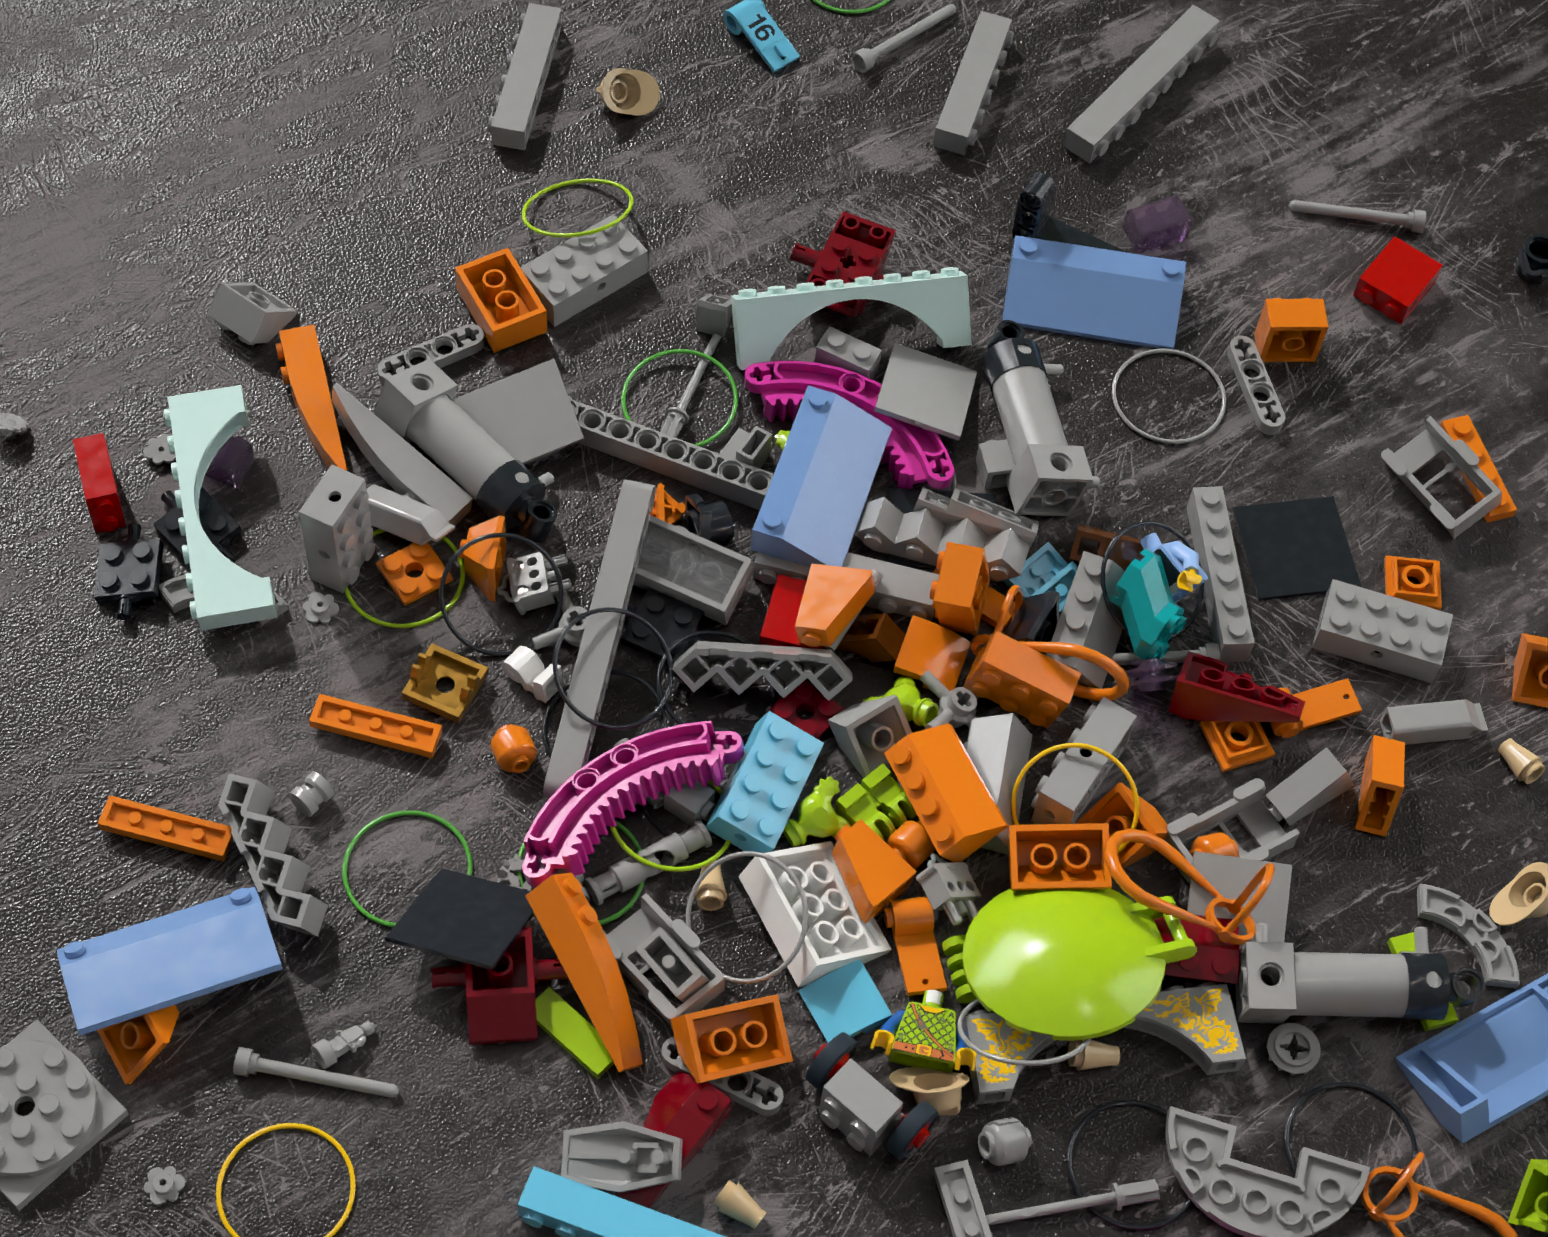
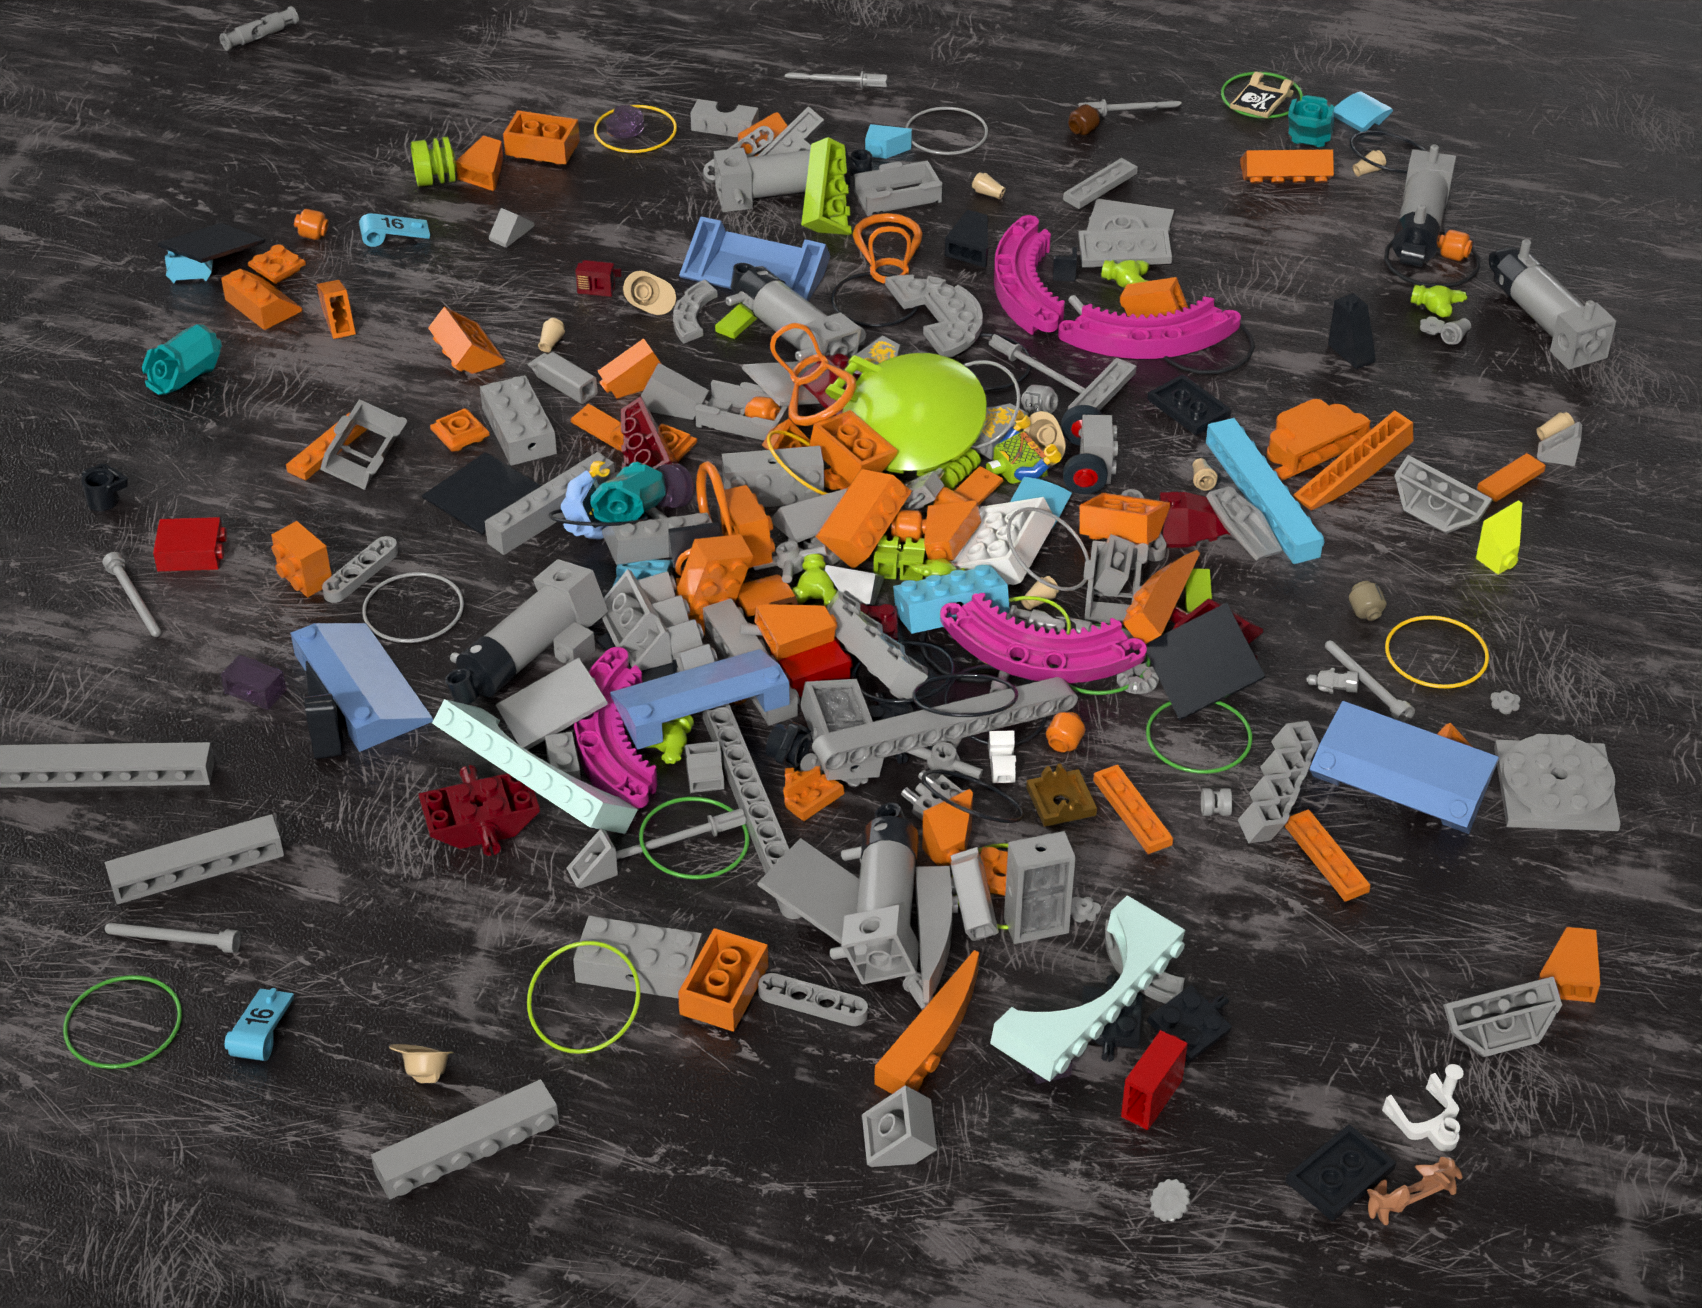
camera: 125 degrees left, 15 degrees down
light grey plant [143,434,176,465] -> none
reddish brown slope [1069,523,1145,571] -> none
none -> dark tan head [1349,581,1387,621]

